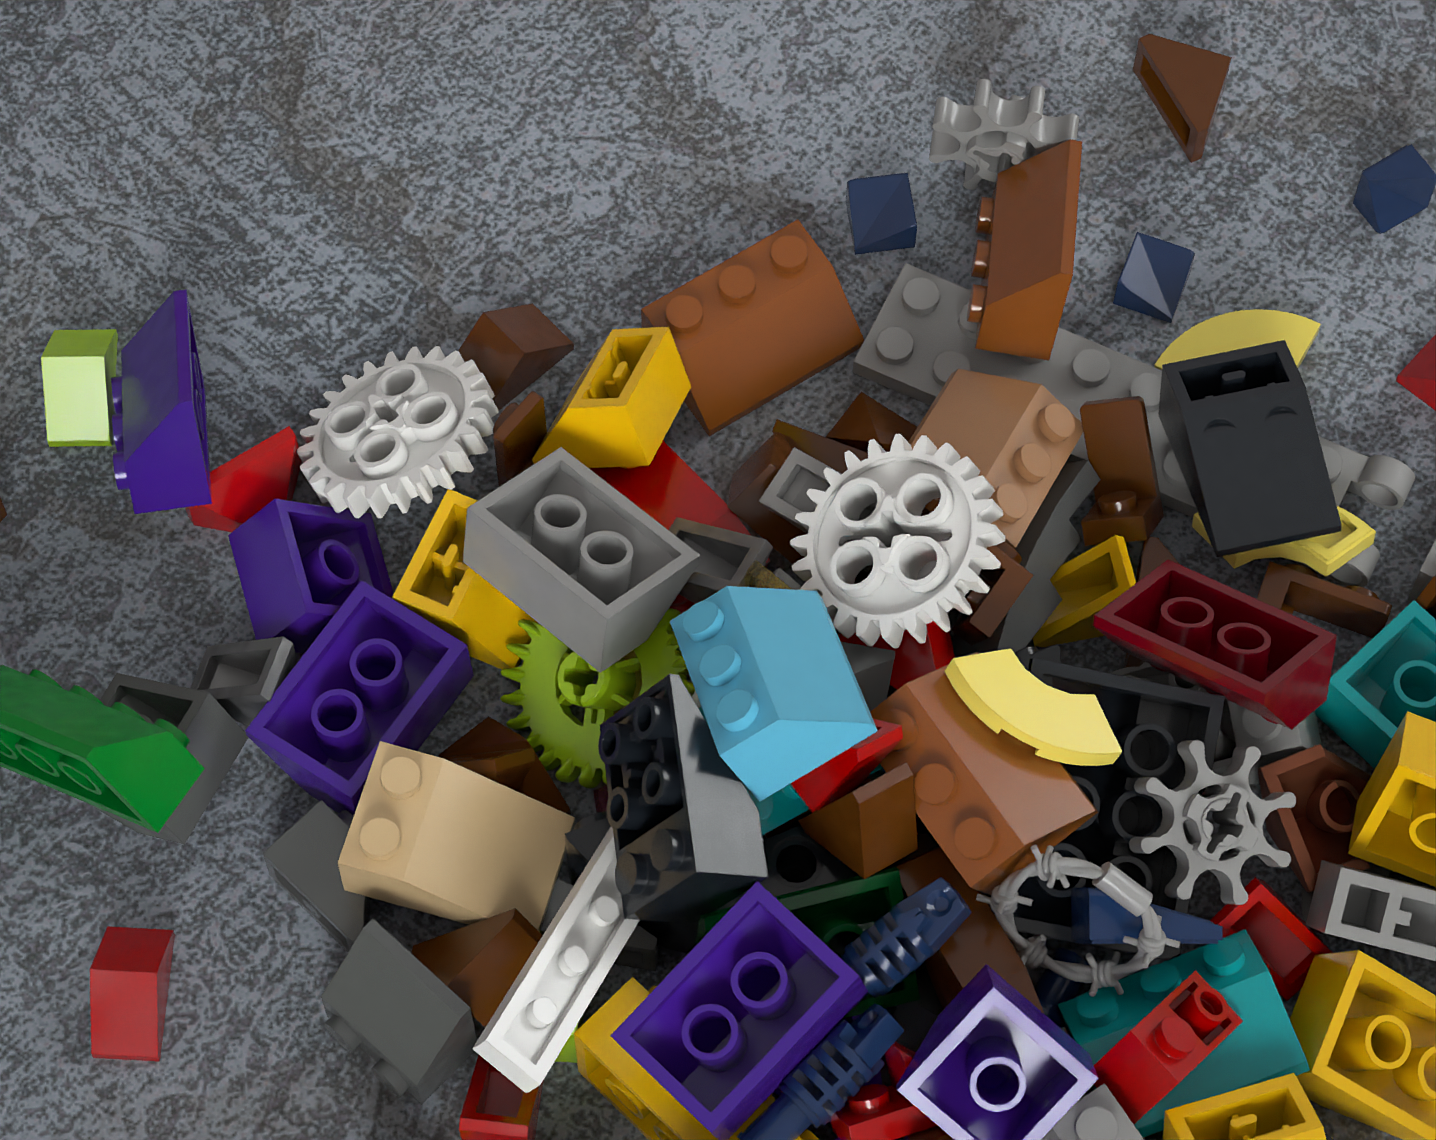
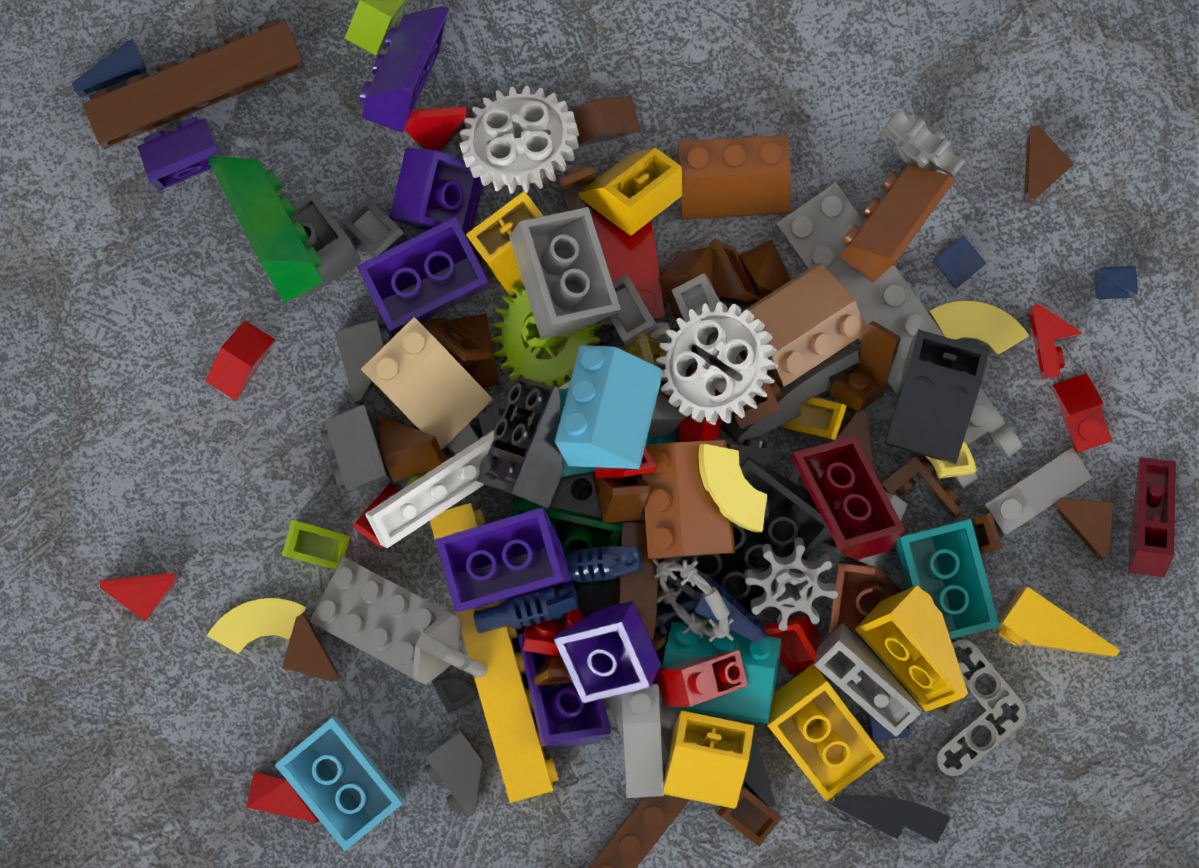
camera: 25 degrees right, 20 degrees up
dark blue slope [846,172,917,255] -> none
none -> red slope [1027,304,1082,380]

